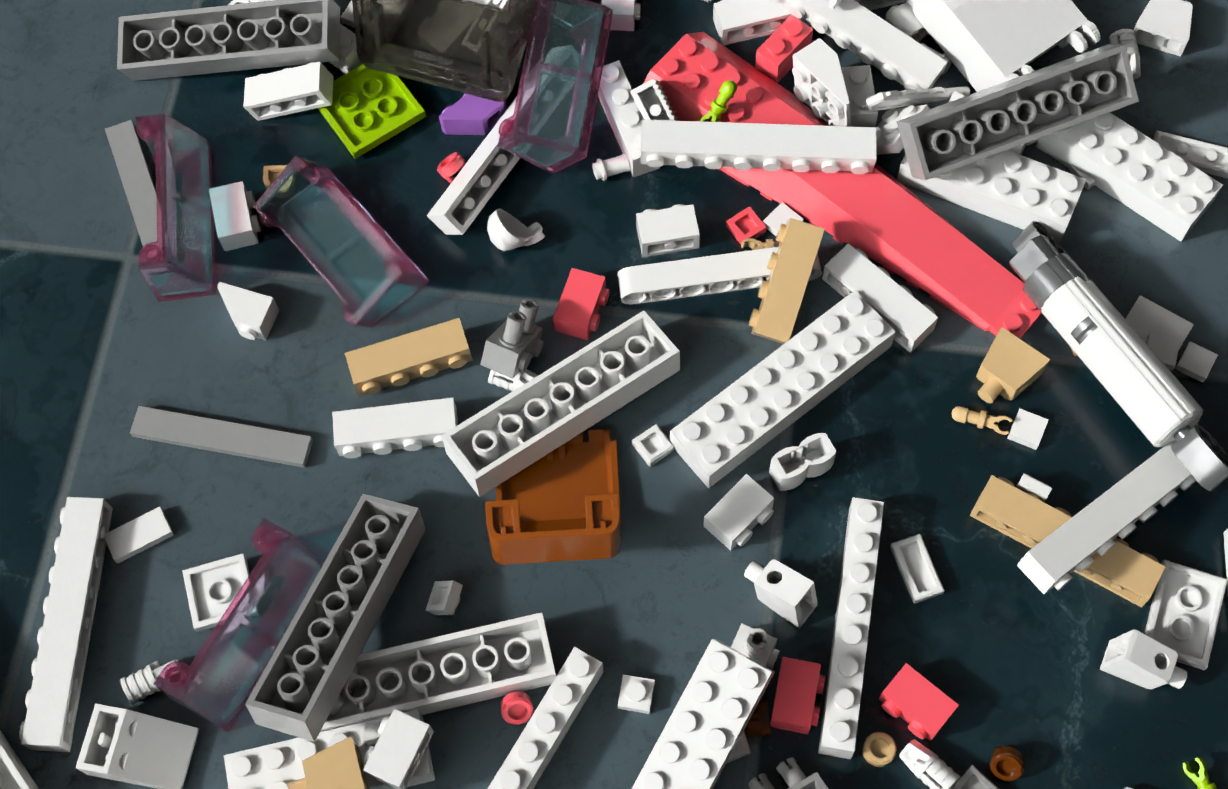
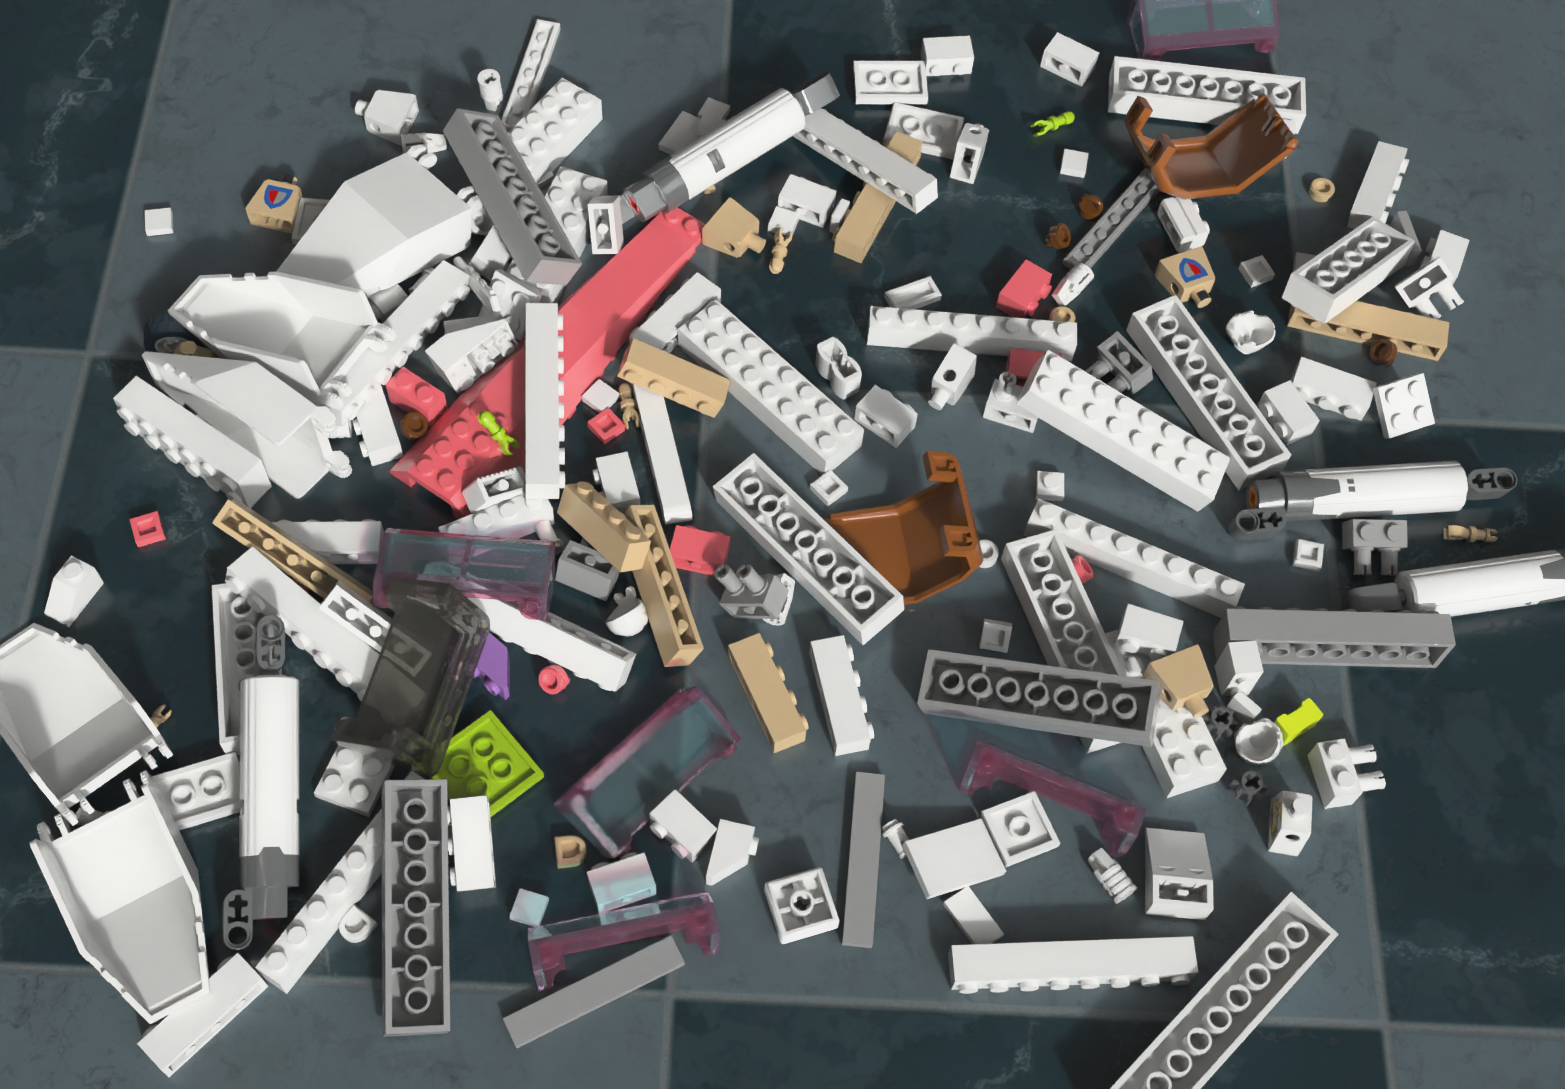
camera: 105 degrees left, 5 degrees down
none -> reddish brown tile [400,411,429,440]
none -> white hinge [478,69,503,111]
none -> white tile [509,888,549,928]
none -> light grey brick [555,538,619,601]
none -> tan brick [557,482,651,572]
none -> white brick [587,195,624,254]
none -> tan brick [624,505,704,667]
none -> white brick [650,790,717,863]
none -> white brick [764,867,839,944]
none -> white brick [778,174,836,228]
none -> white pin [882,819,910,859]
none -> white tile [902,819,1006,899]
none -> white tile [979,540,999,568]

